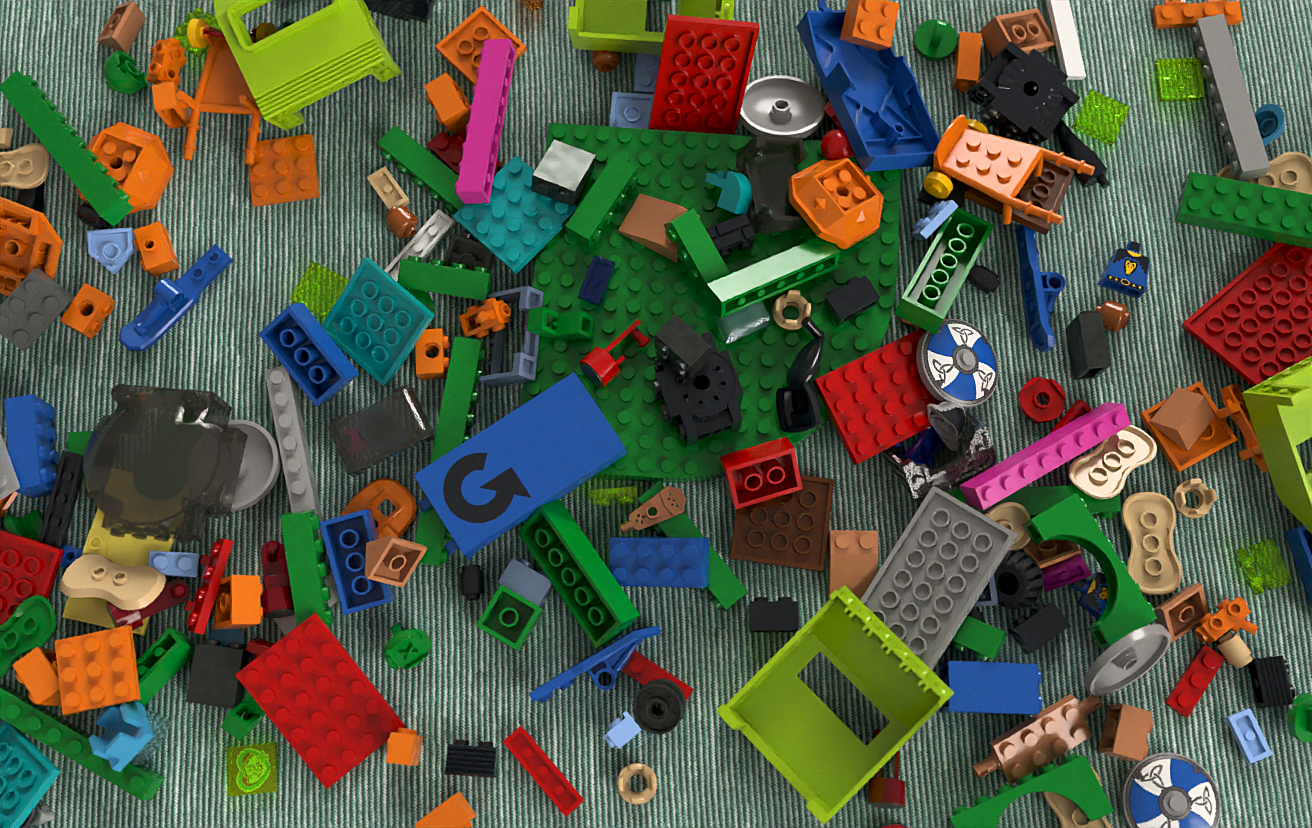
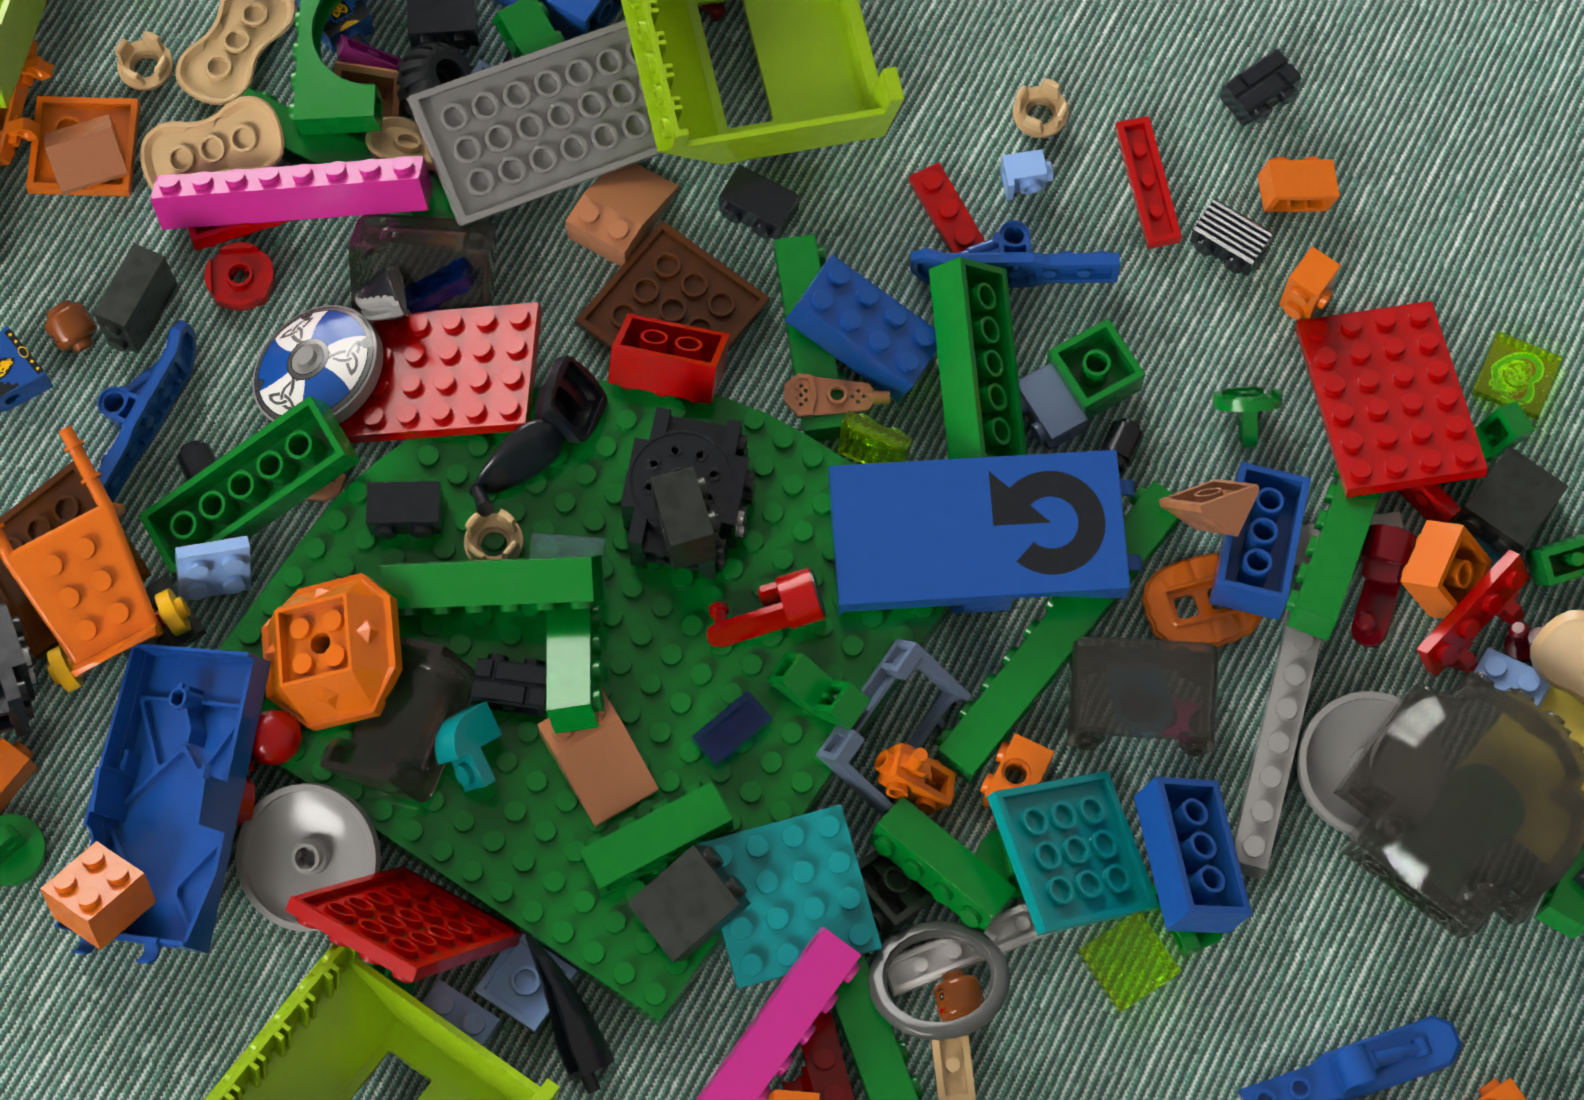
camera: 150 degrees left, 5 degrees down
pearl dark grey wheel [632,679,686,735] -> none
none -> black piece [525,934,615,1095]
none -> dark grey wedge [868,920,1011,1040]

